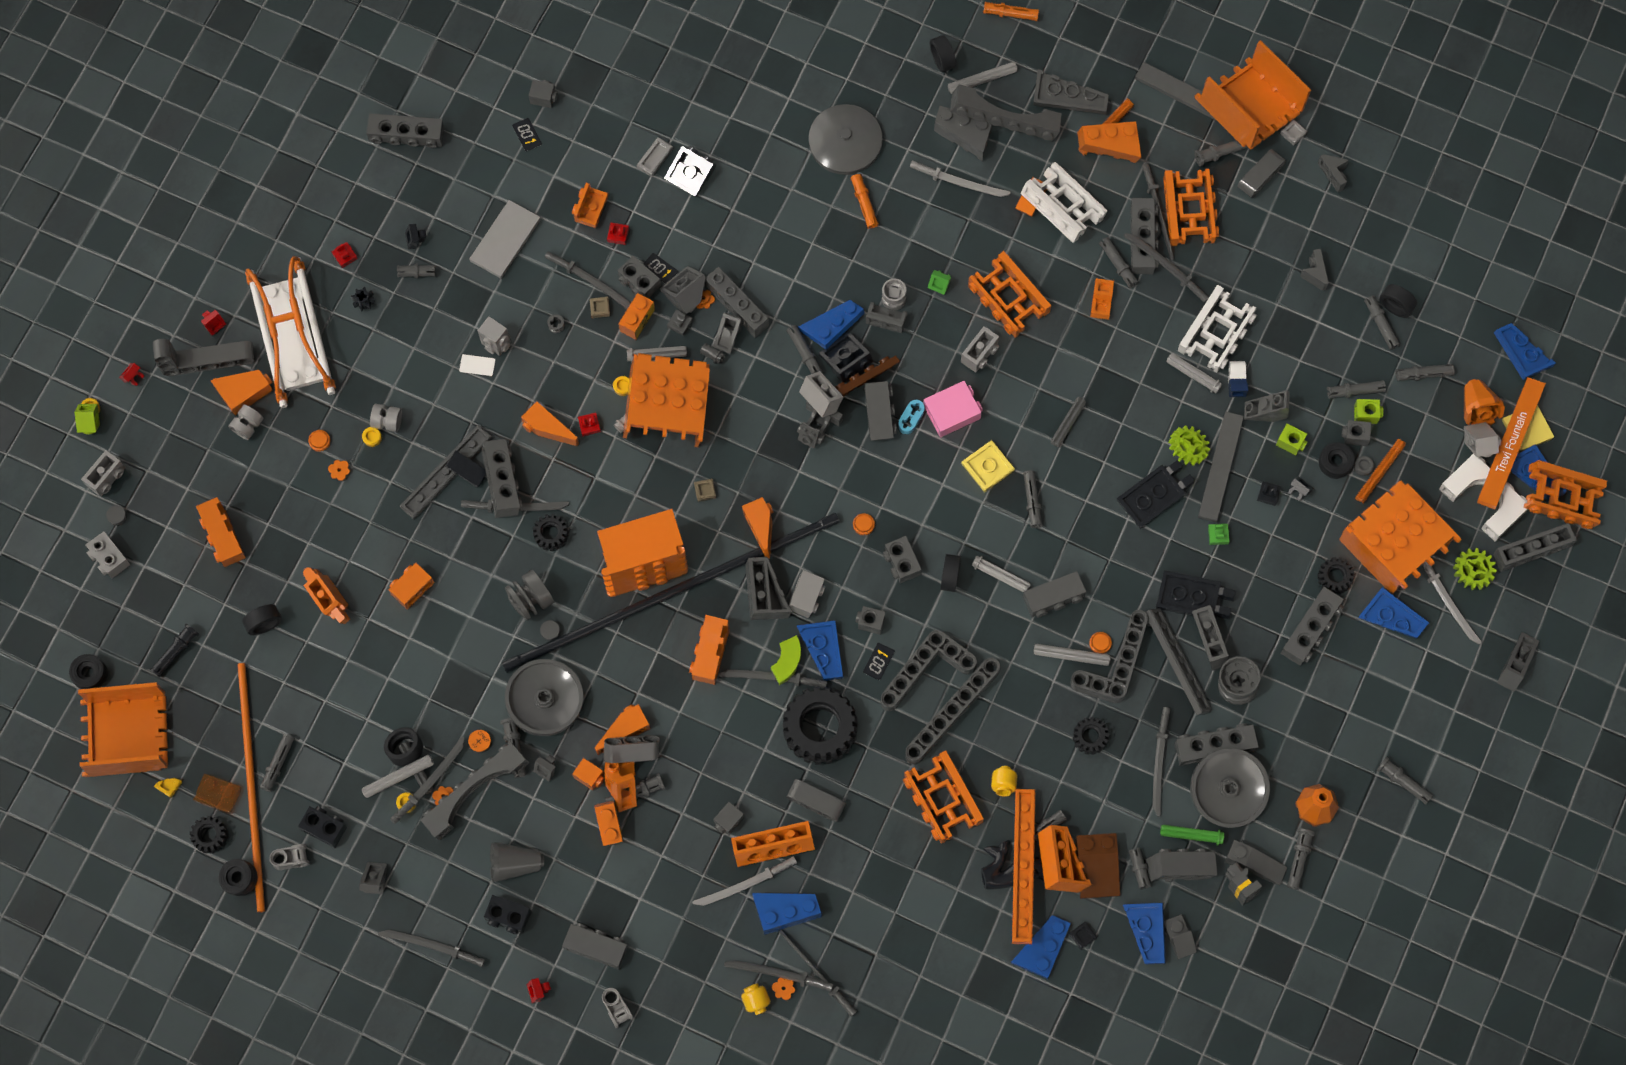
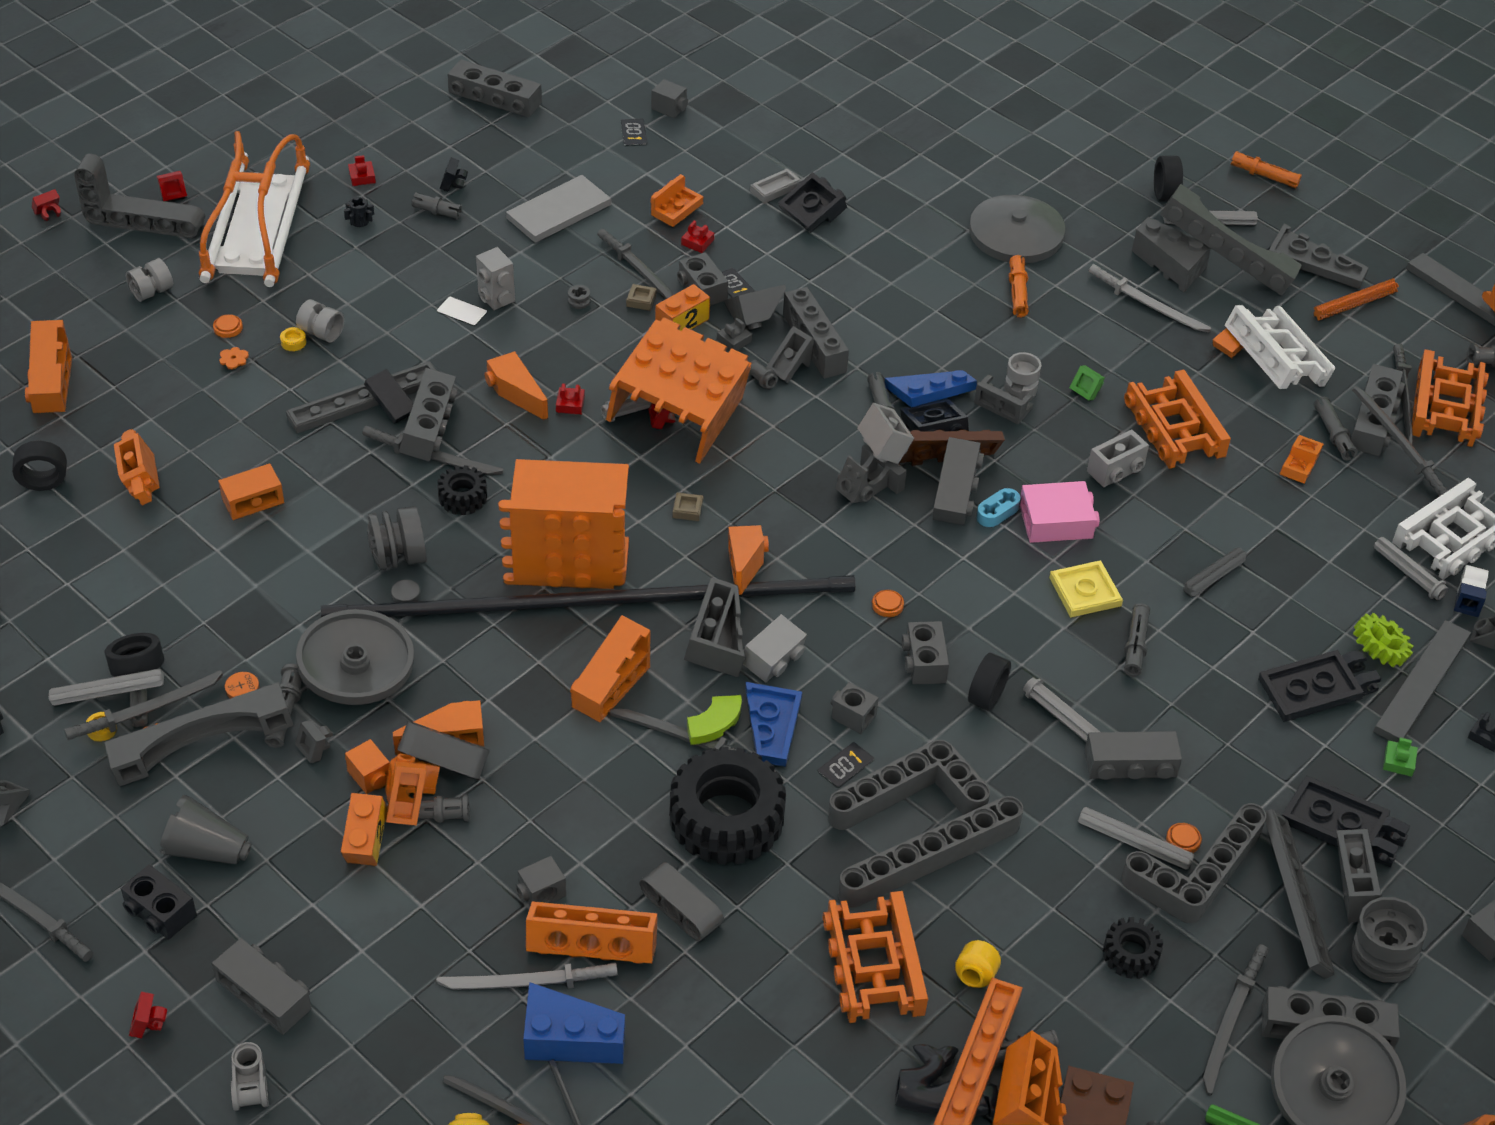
camera: 15 degrees right, 25 degrees down
orange slope [211,370,273,416] -> none
orange plant [696,290,715,309] -> none
orange wedge [1077,121,1141,163] -> none

